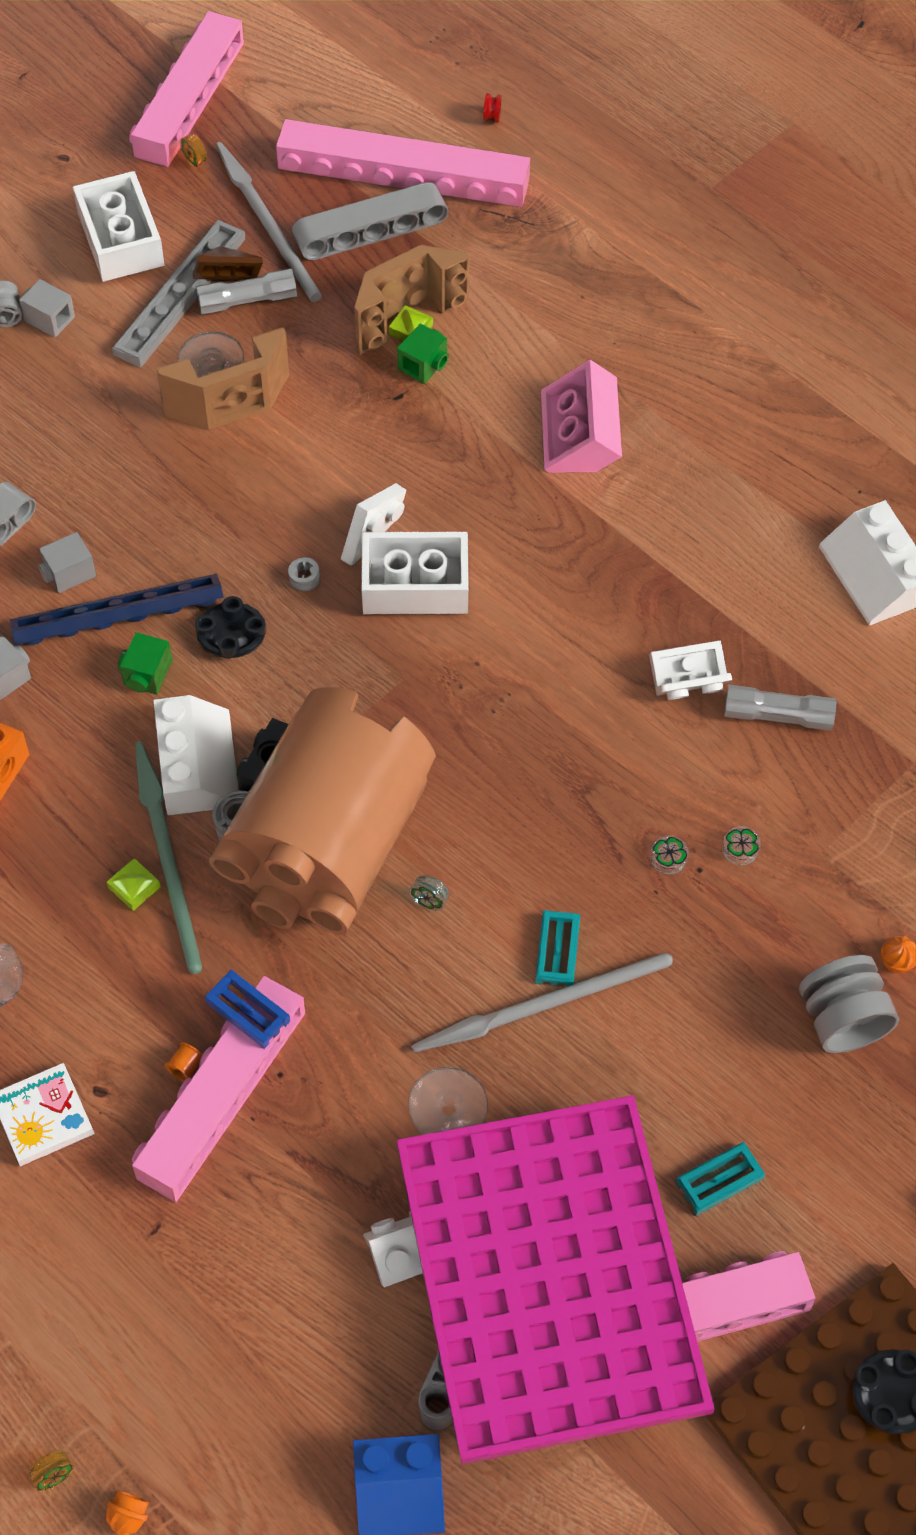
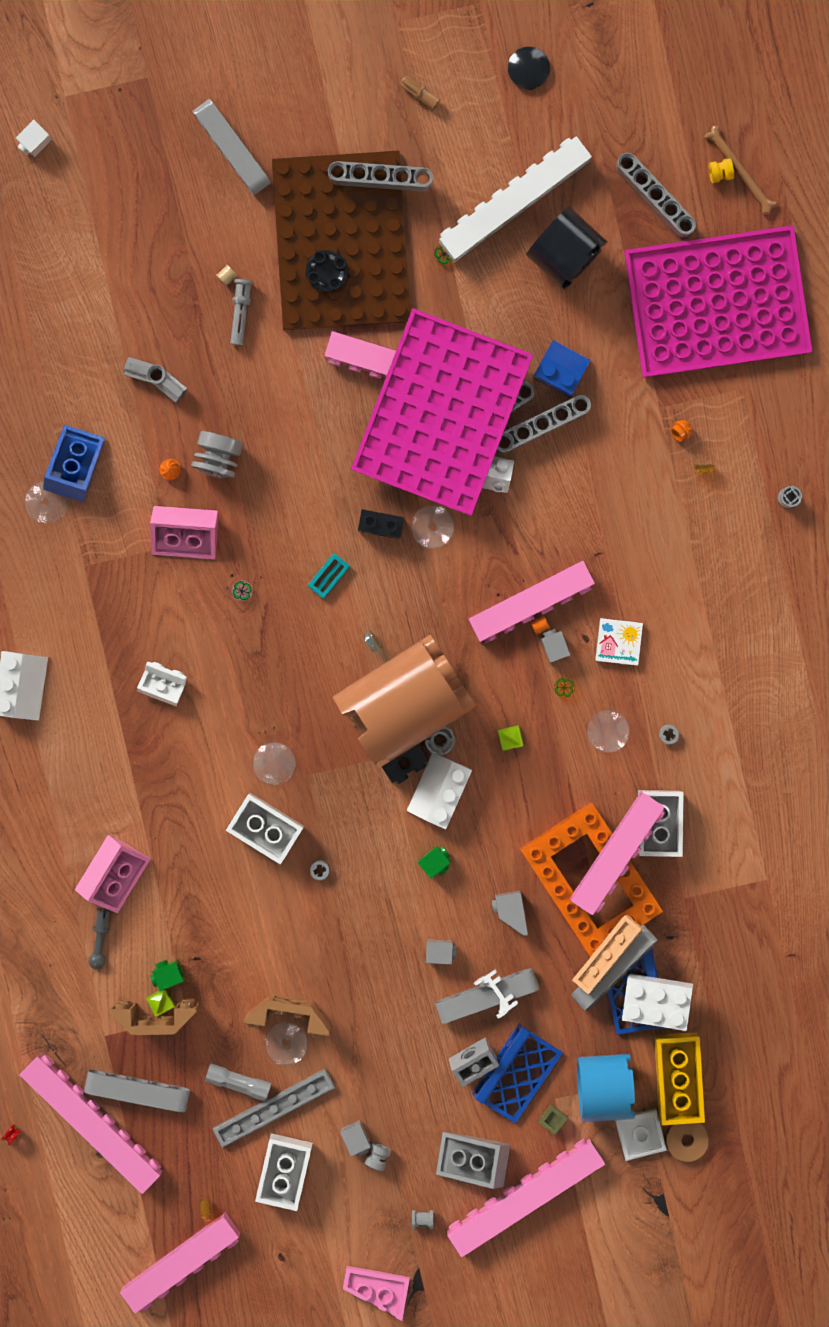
camera: 150 degrees left, 30 degrees up
dark blue plate [10,573,224,645] -> none
sand green piece [135,741,202,974] -> none
reddish brown slope [193,246,263,280] -> none
black dish [195,596,266,659] -> none
blue tile [205,969,290,1049] -> none
light grey piece [216,142,322,303] -> none
white wing [341,483,407,566] -> none
light grey piece [412,953,673,1052] -> none
teal tile [675,1141,765,1216] -> none
clear tile [722,826,761,865] -> none
light grey axle [724,684,837,731] -> none
none -> dark grey pin [88,908,111,969]
none -> bright pink slope [150,506,218,559]
none -> clear dish [253,742,296,785]
none -> black brick [358,509,404,540]
none -> light grey beam [497,395,591,454]
none -> light grey brick [540,629,570,663]
none -> clear yellow tile [554,677,575,698]

